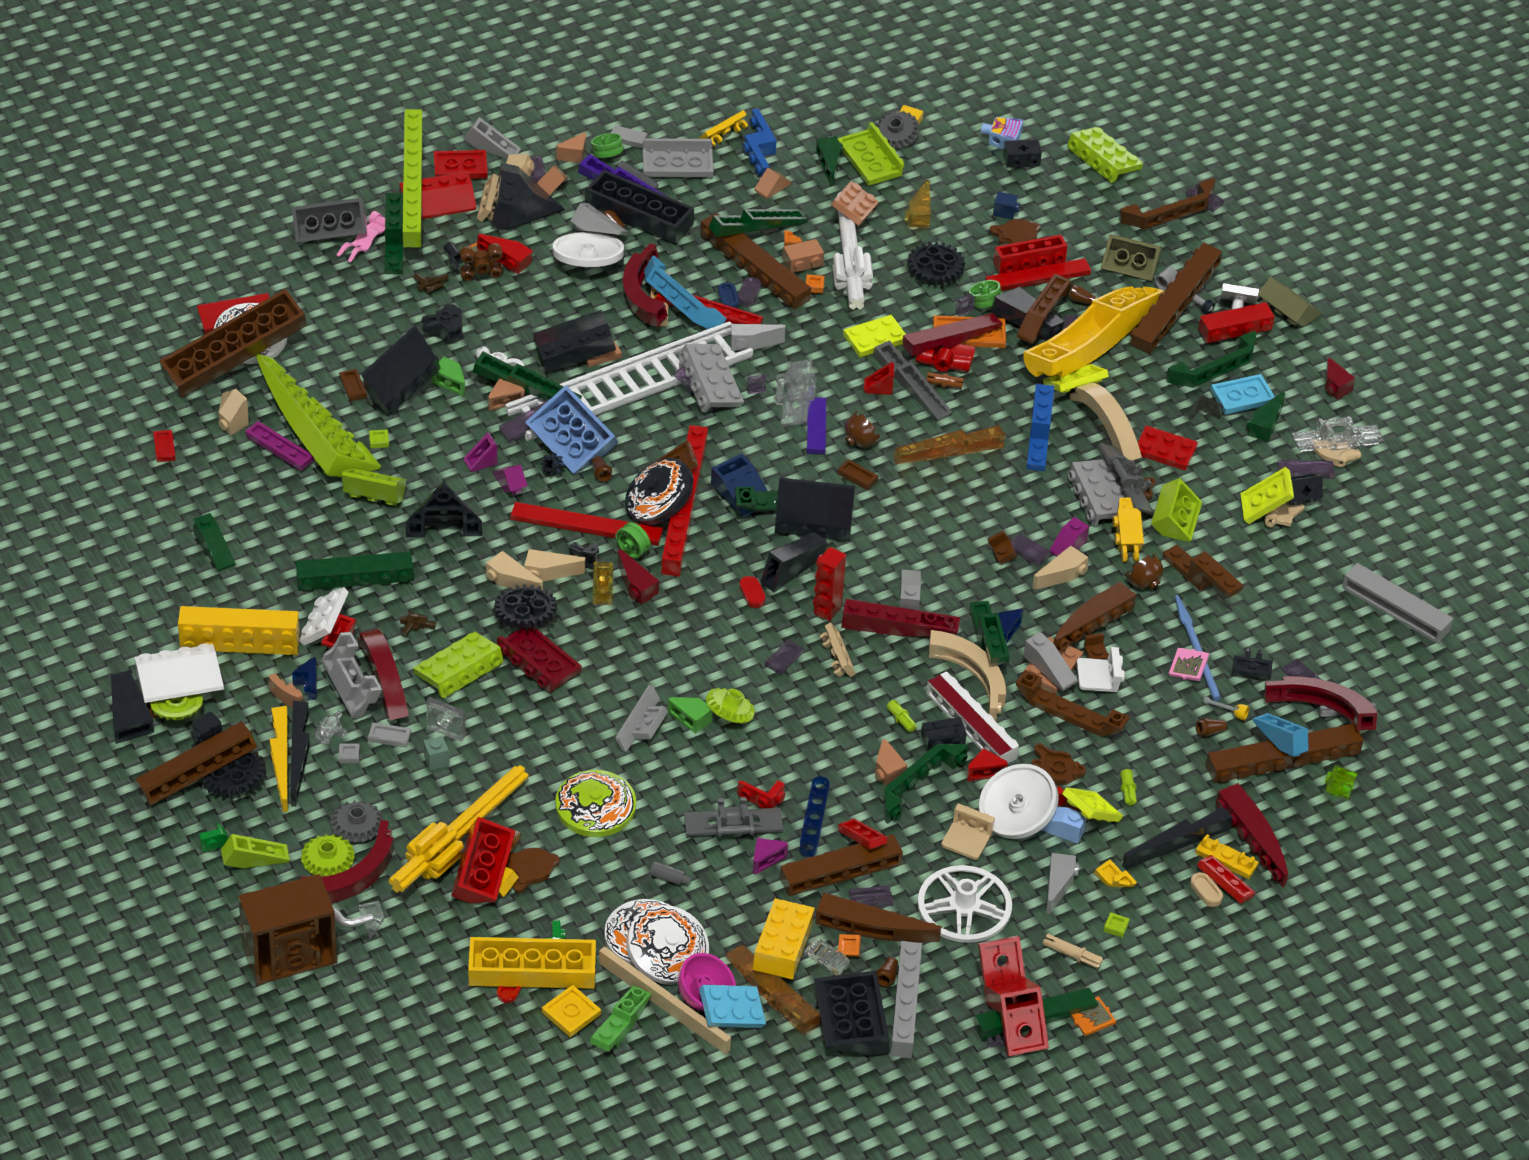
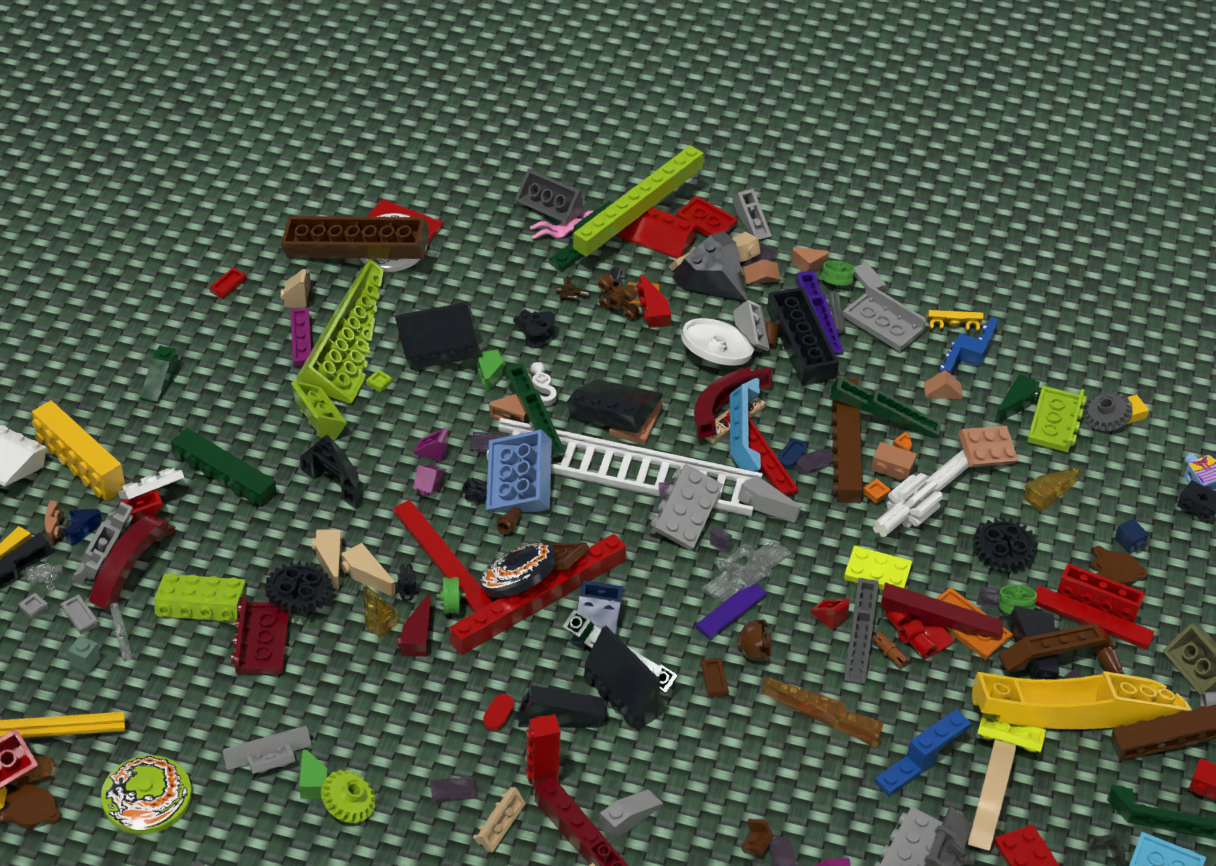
camera: 45 degrees right, 0 degrees up
dark brown piece [400,610,437,637] -> none

